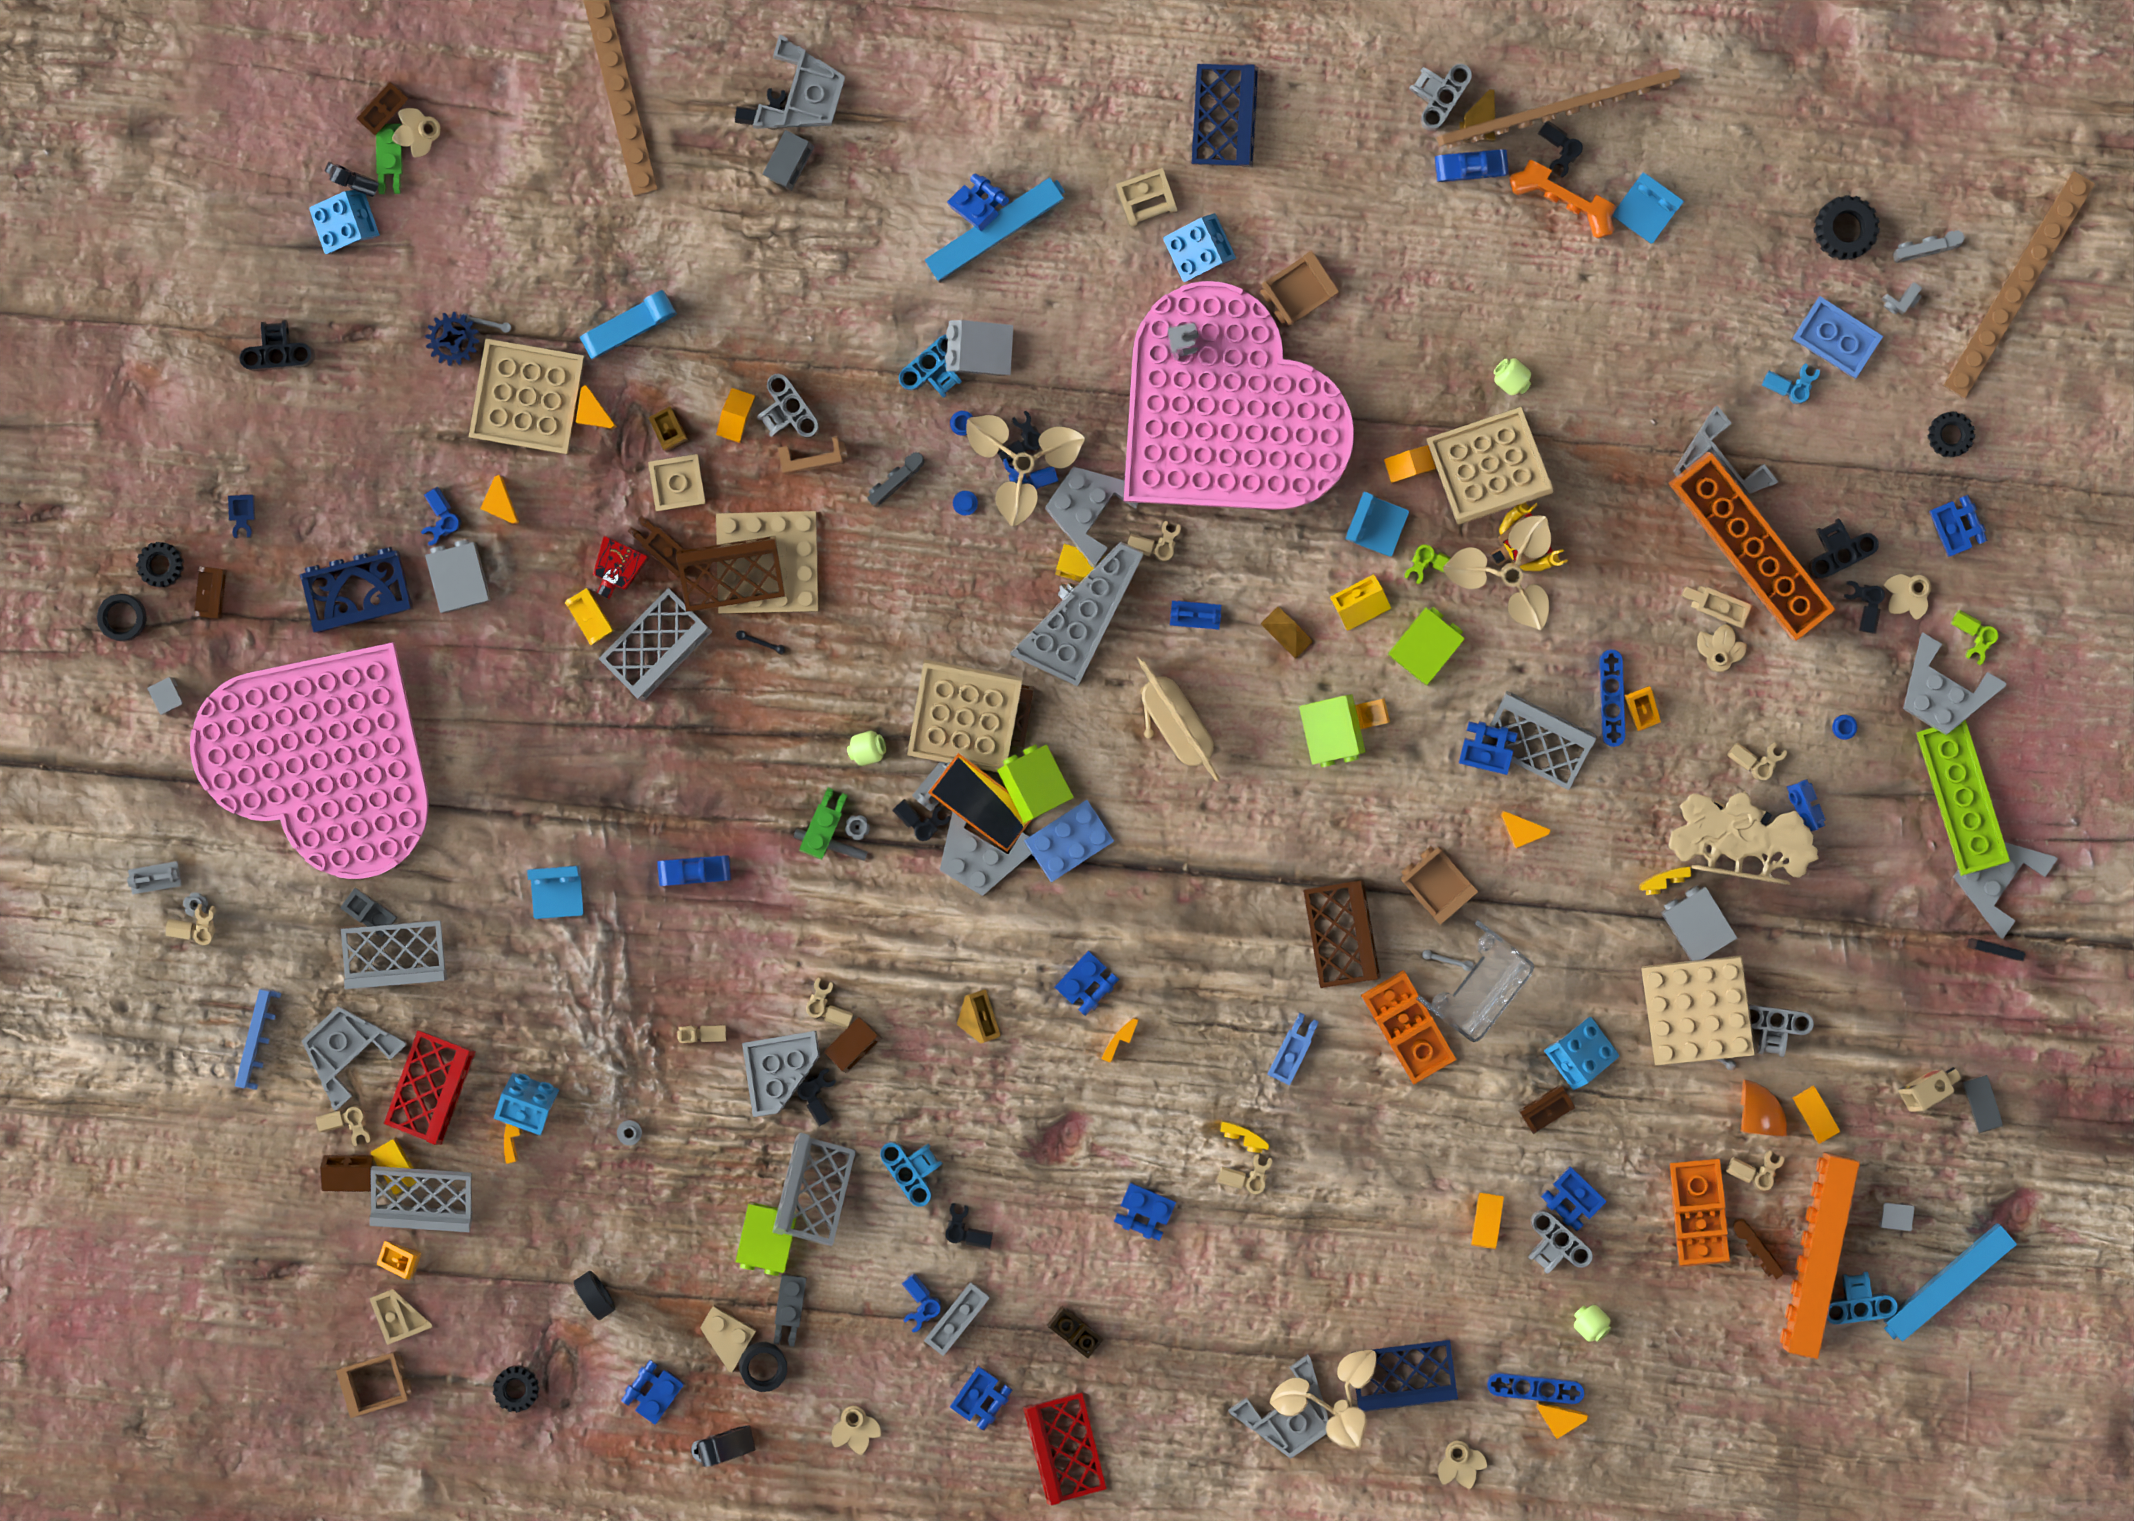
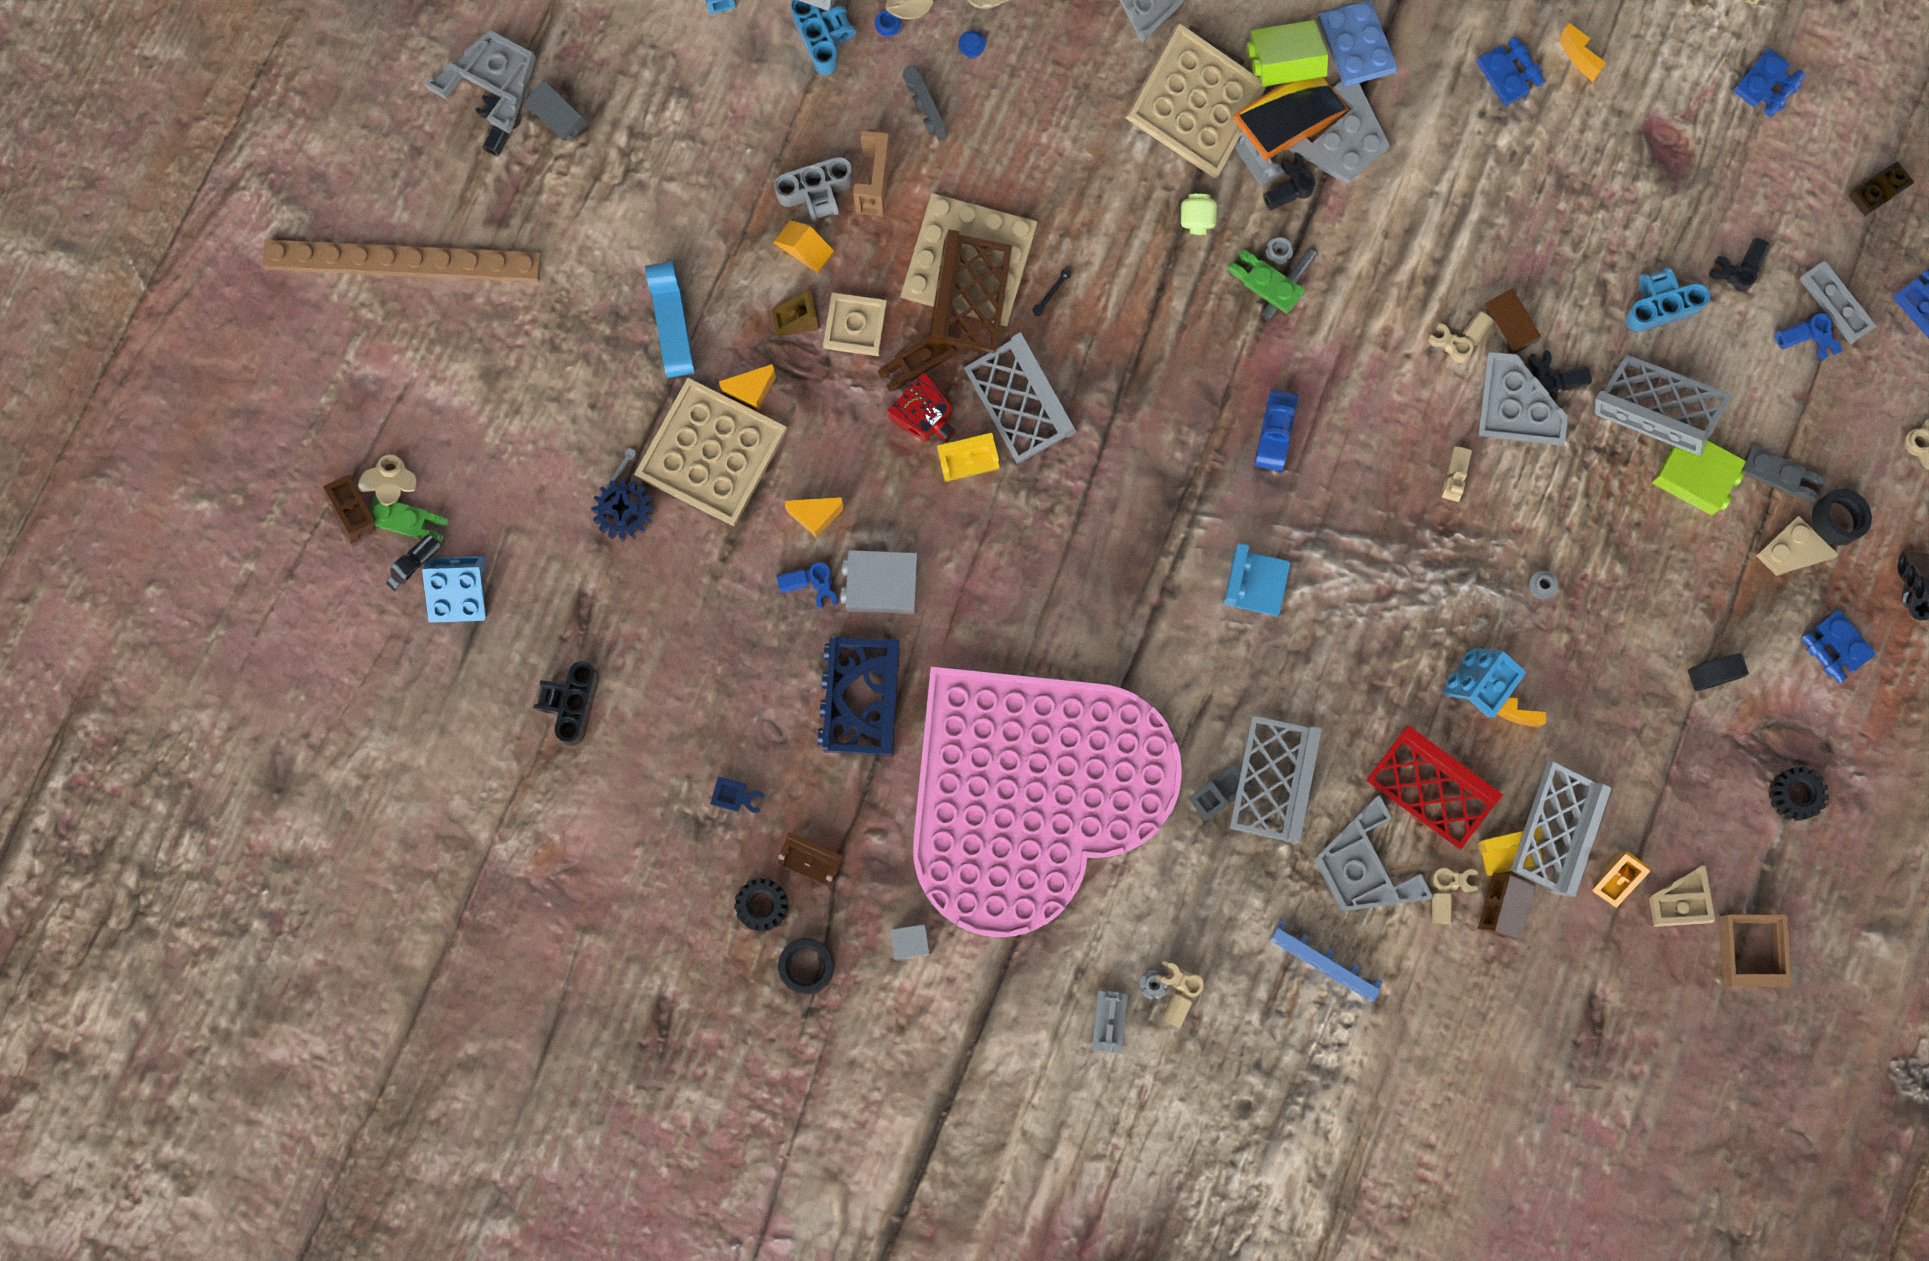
camera: 70 degrees left, 10 degrees down
pearl gold slope [957,989,1001,1044] -> none

